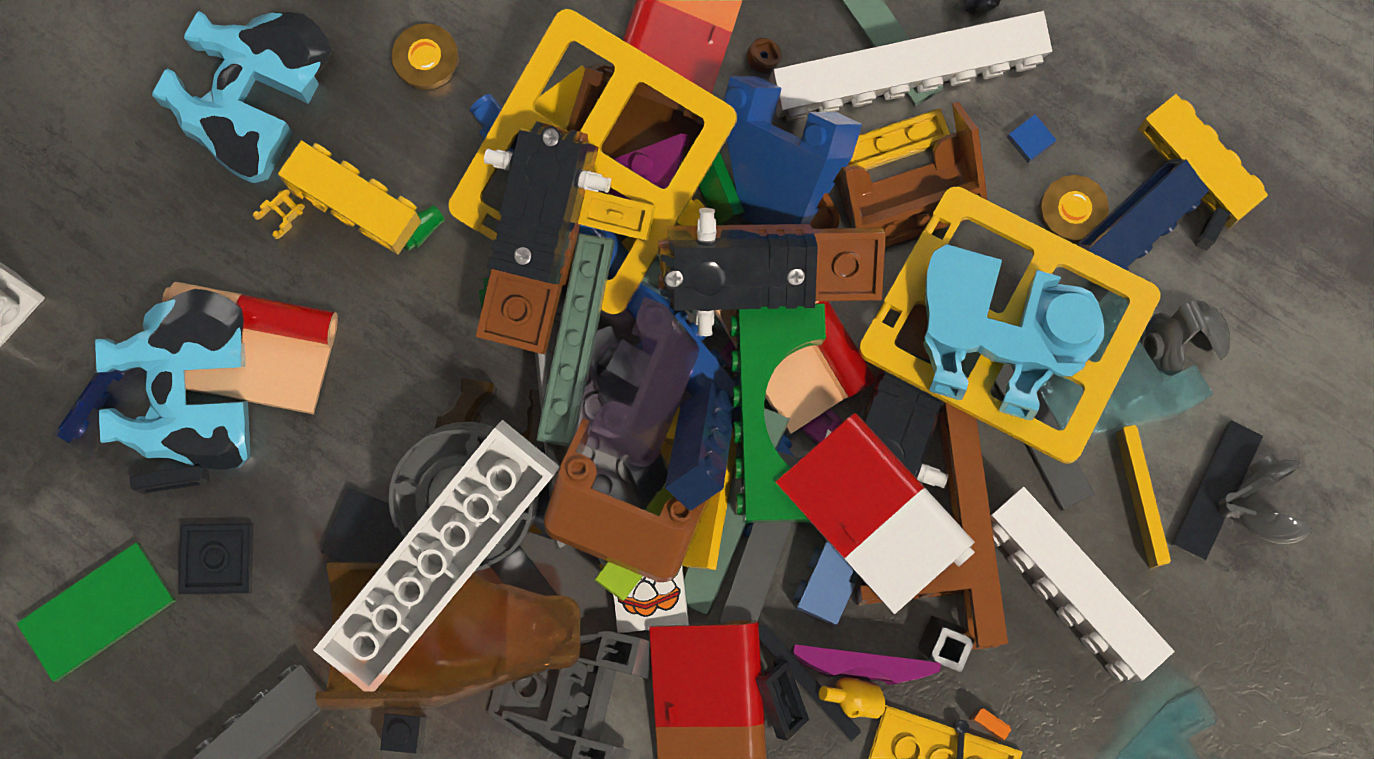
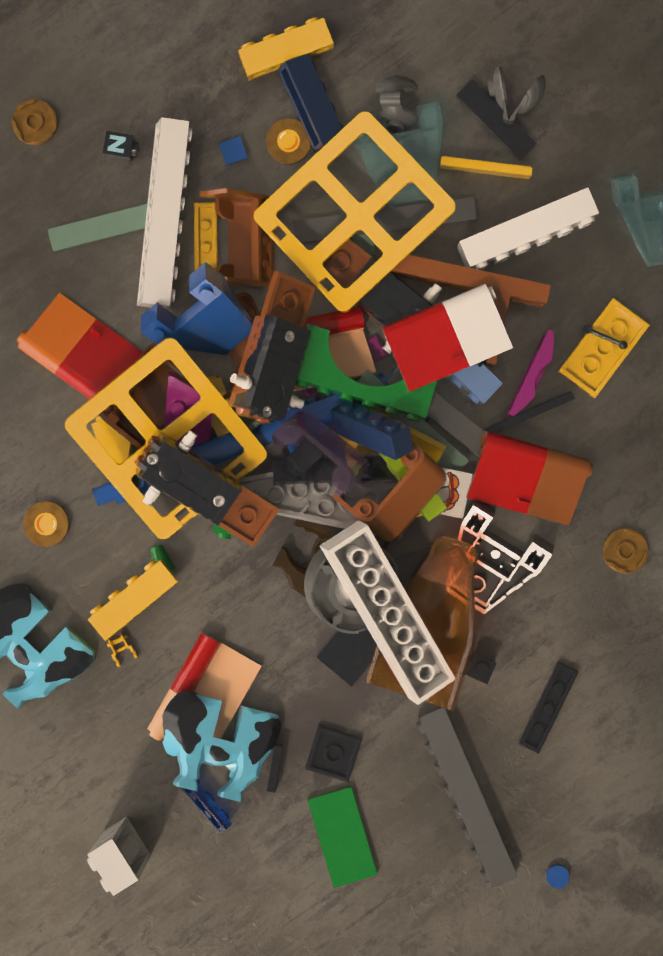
camera: 80 degrees left, 10 degrees up
sand green tile [536,233,615,447] -> none
yellow plate [578,190,656,241] -> none
green tile [699,152,745,225] -> none
reddish brown tile [746,38,782,73] -> none
black tile [755,659,809,741] -> none
yellow piece [819,677,885,719] -> none
black brick [918,616,975,672] -> none
medium azure animal [923,244,1104,420] -> none
orange tile [969,708,1012,740] -> none
black tile [1195,207,1230,251] -> none

